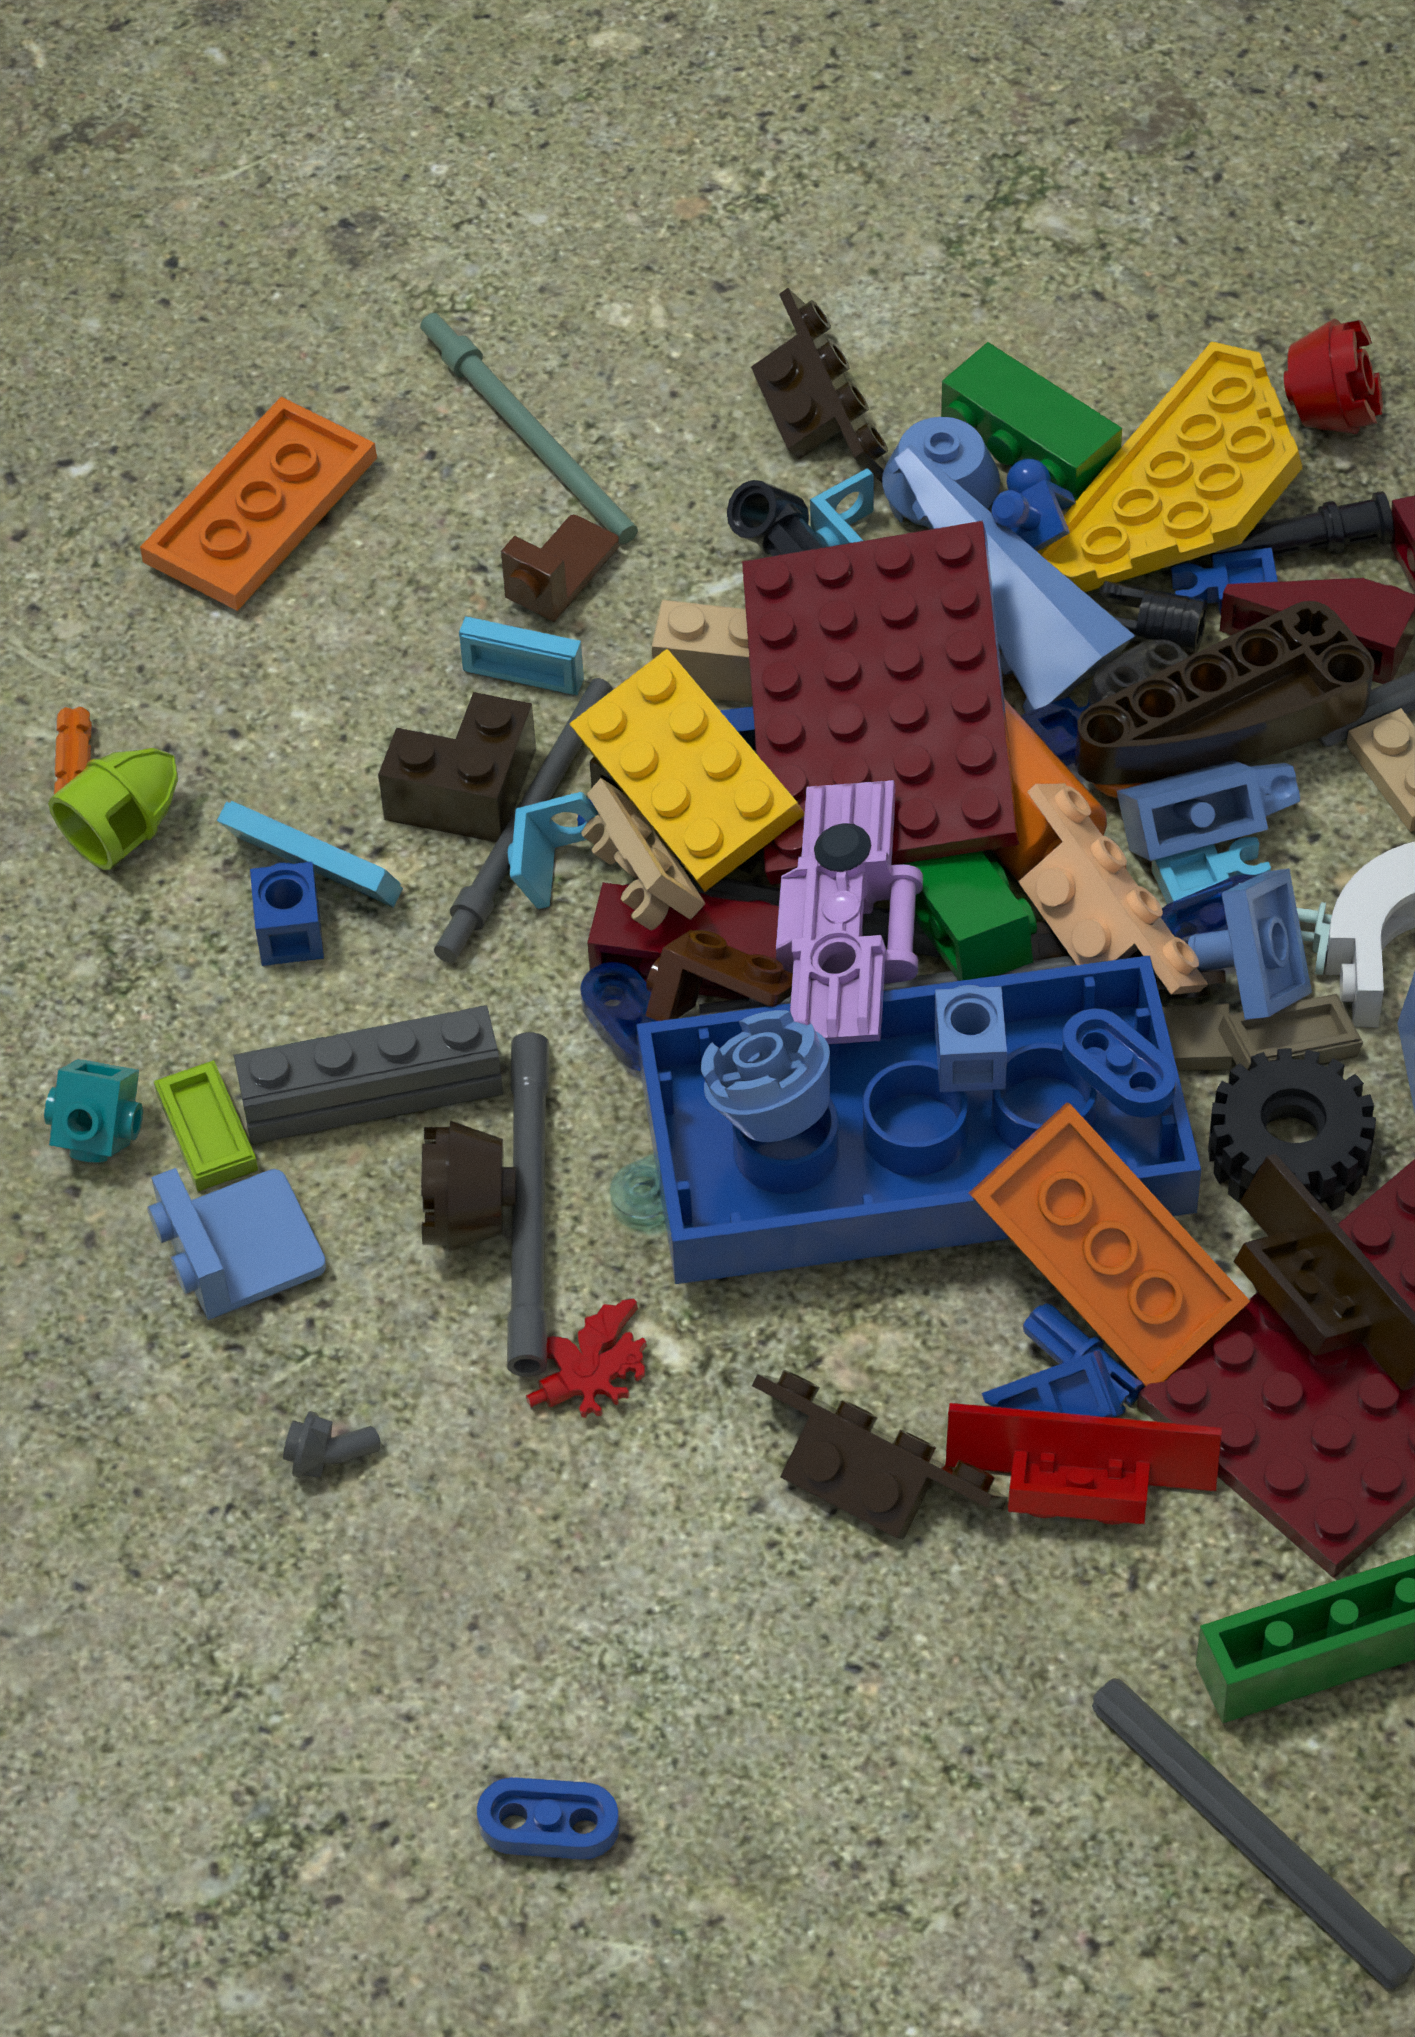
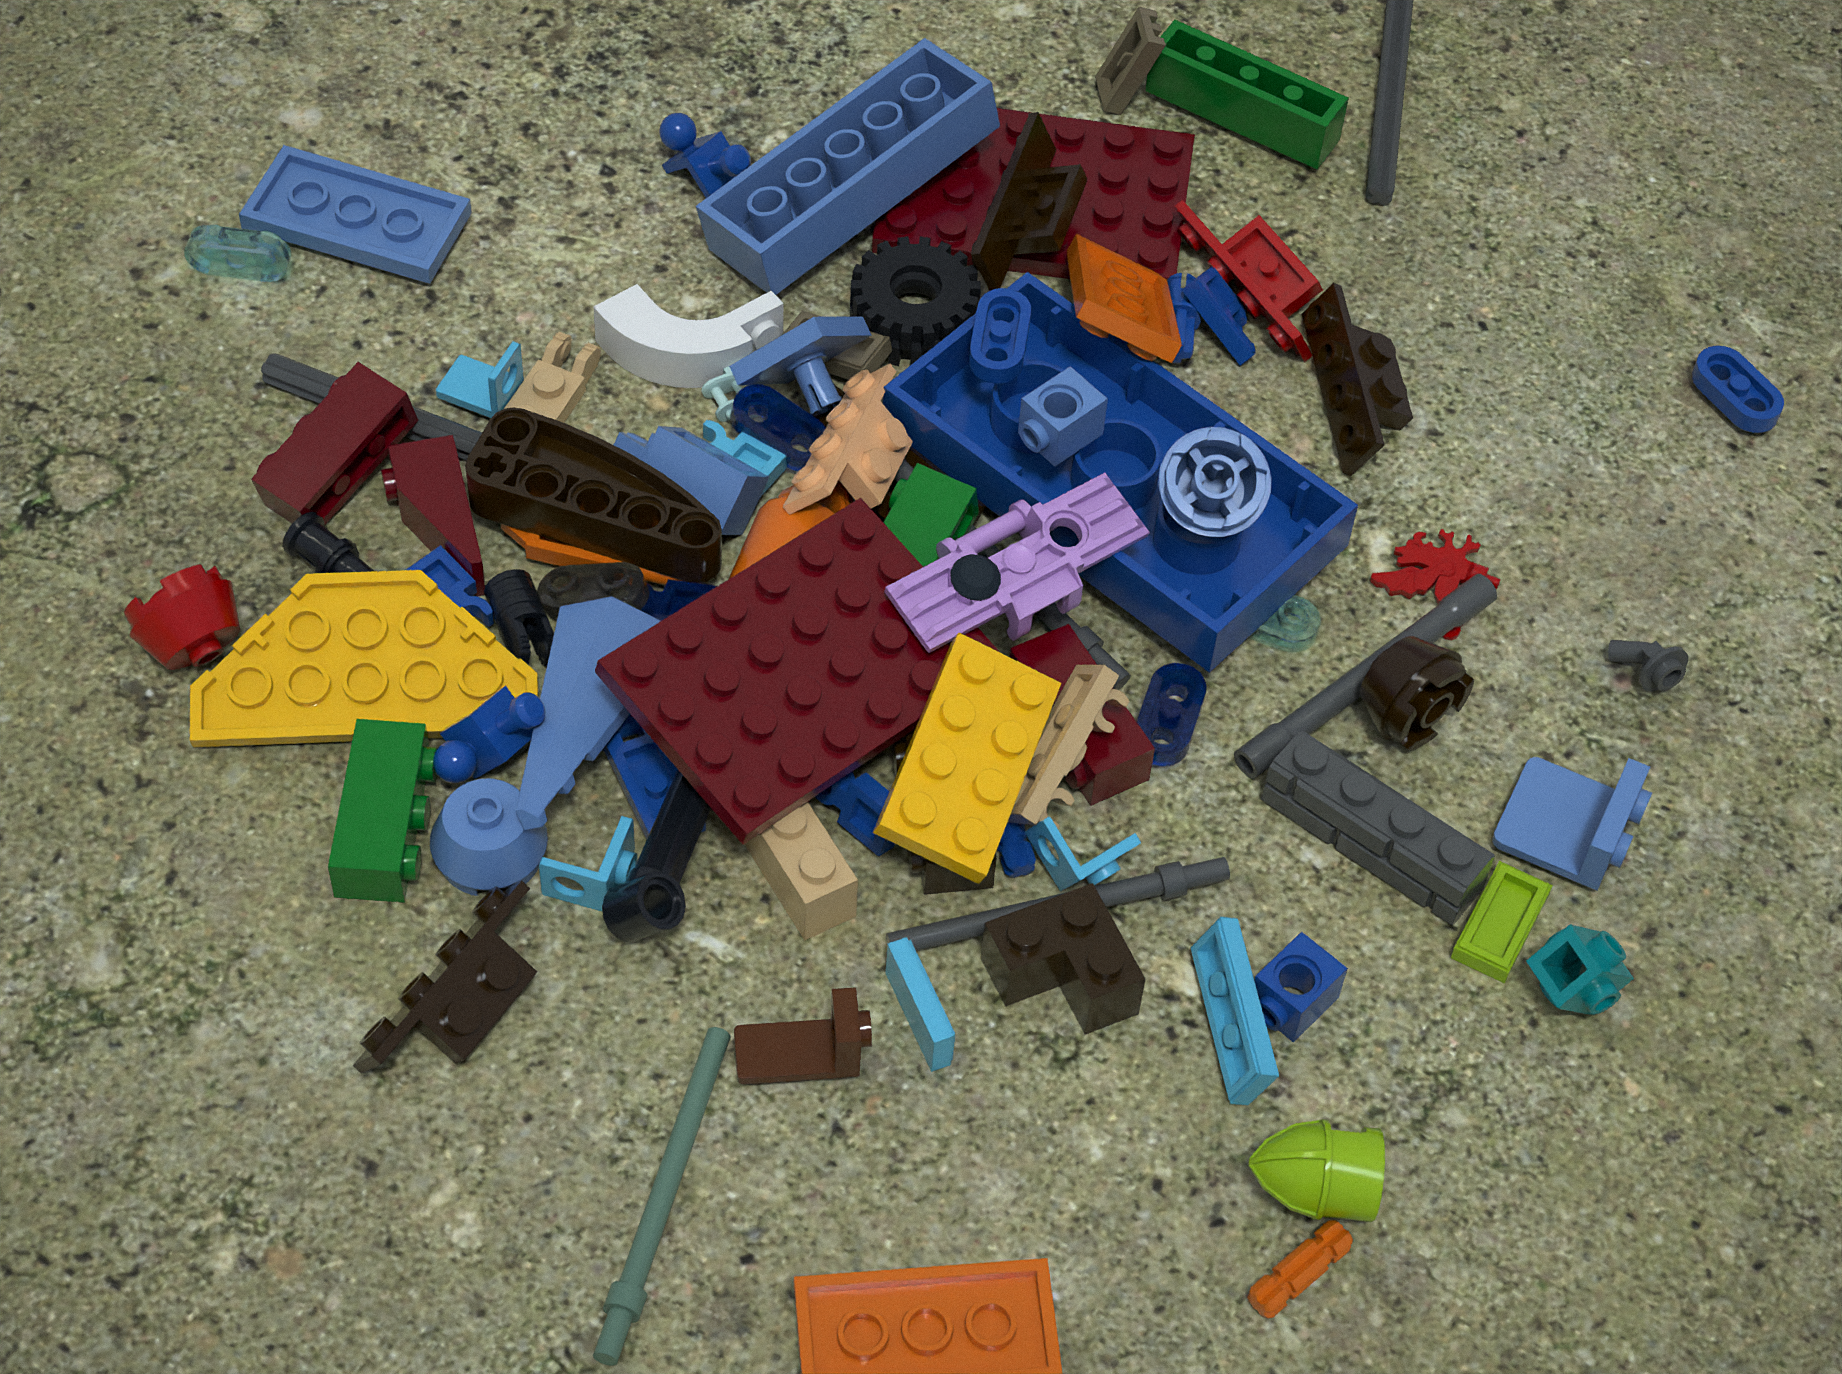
camera: 135 degrees left, 0 degrees up
reddish brown bracket [645,930,793,1021] -> none

